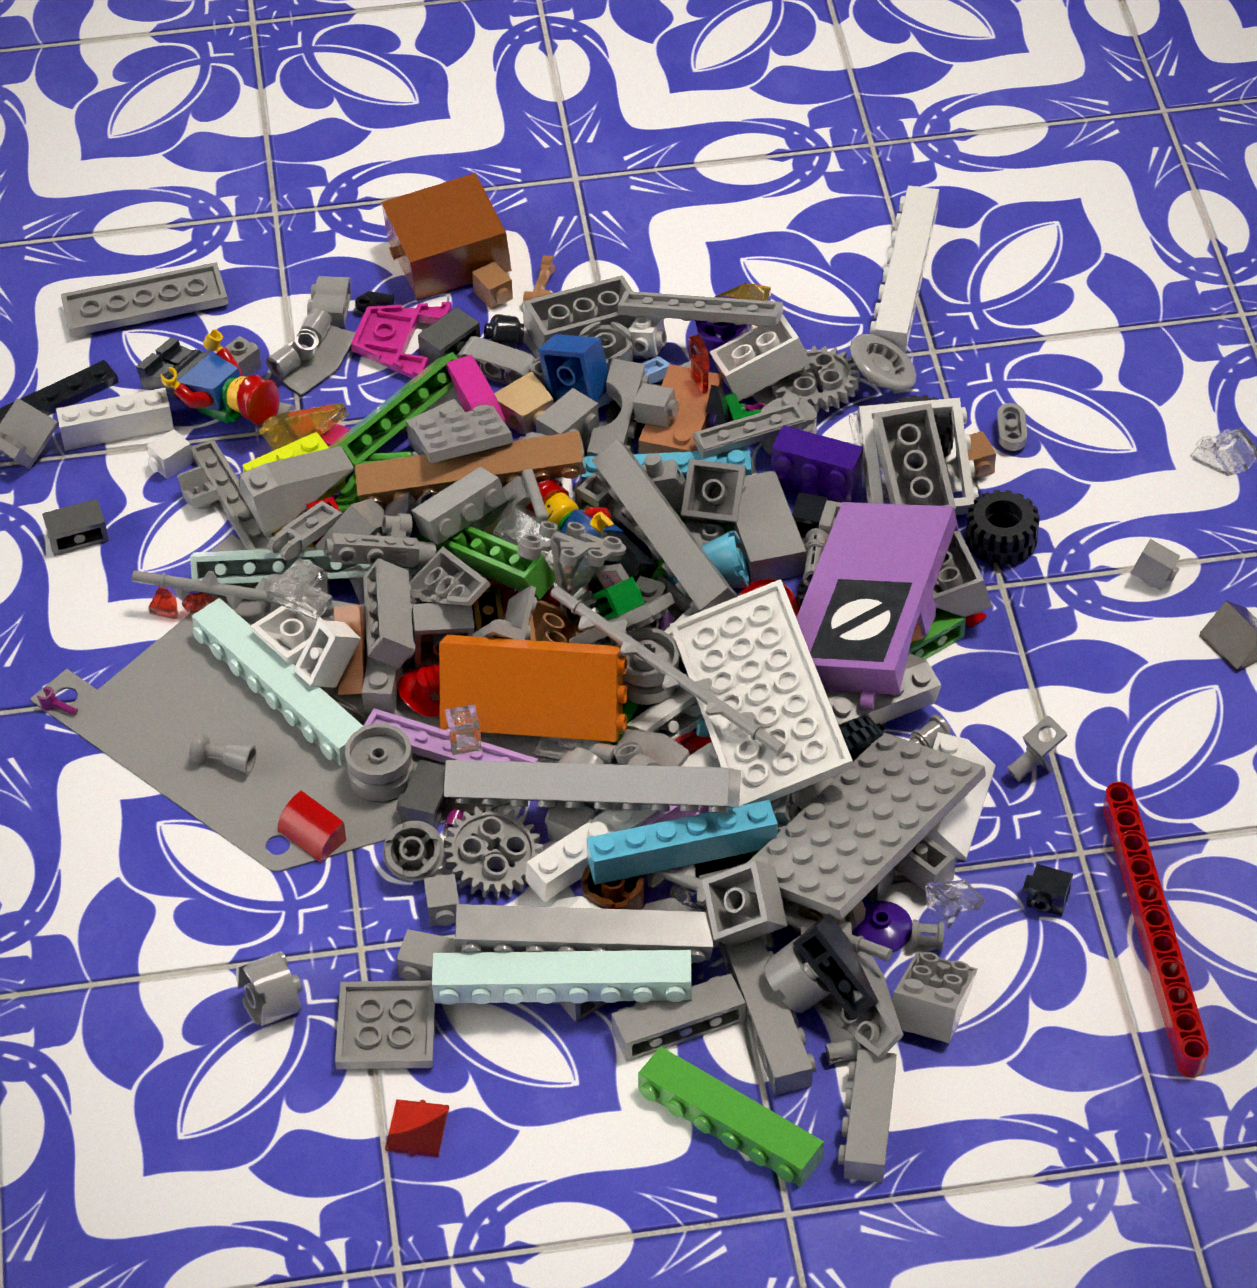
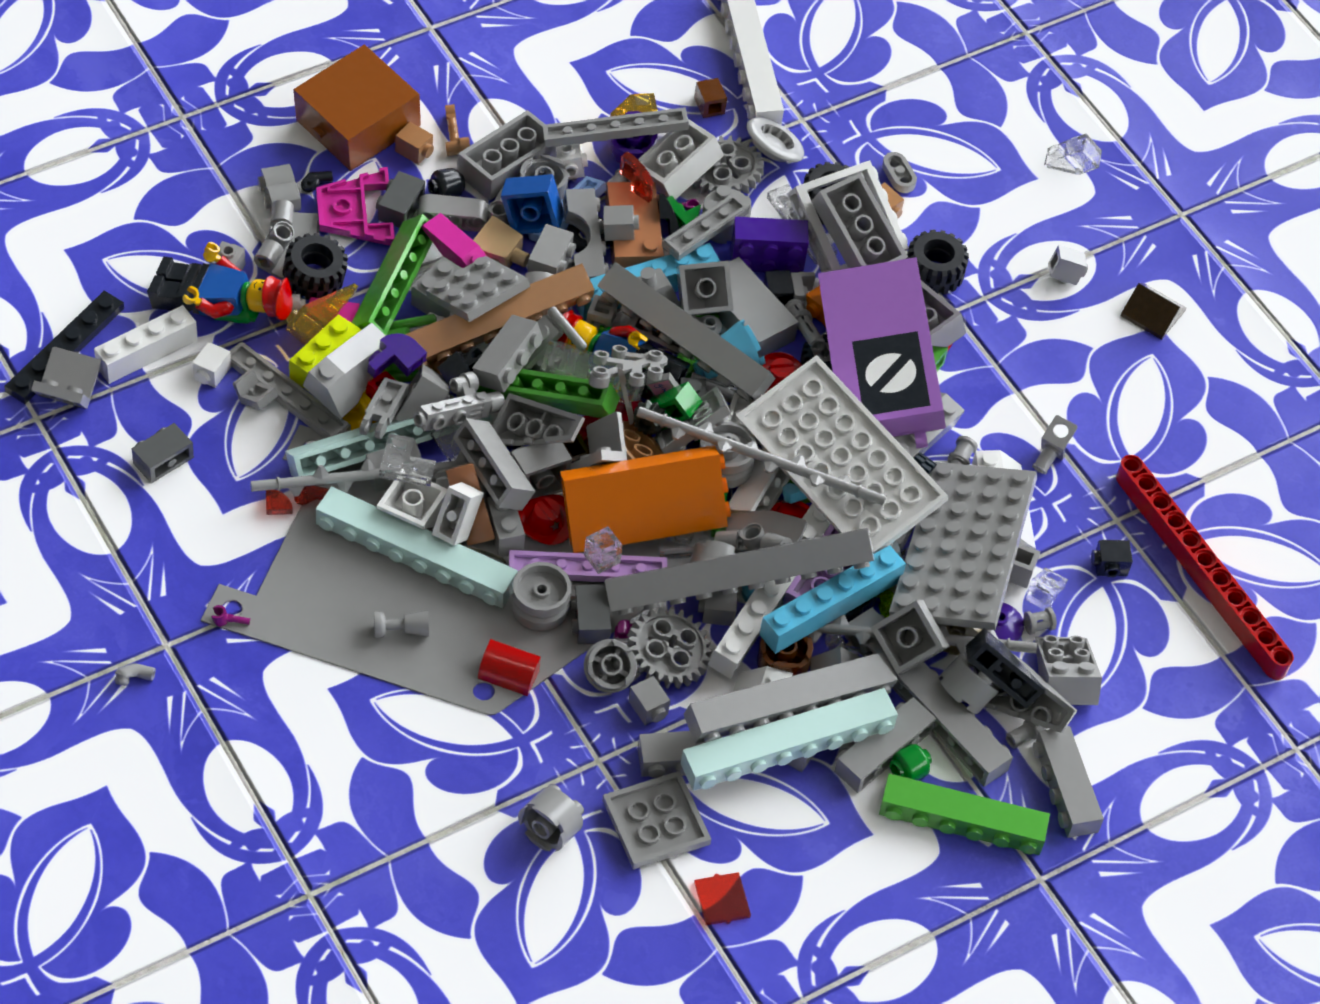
camera: 30 degrees left, 5 degrees up
light grey plate [60,262,229,337] -> none
none -> black tyre [282,233,348,300]
none -> dark purple brick [367,333,427,379]
none -> reddish brown brick [694,78,727,118]
none -> green head [890,744,932,781]

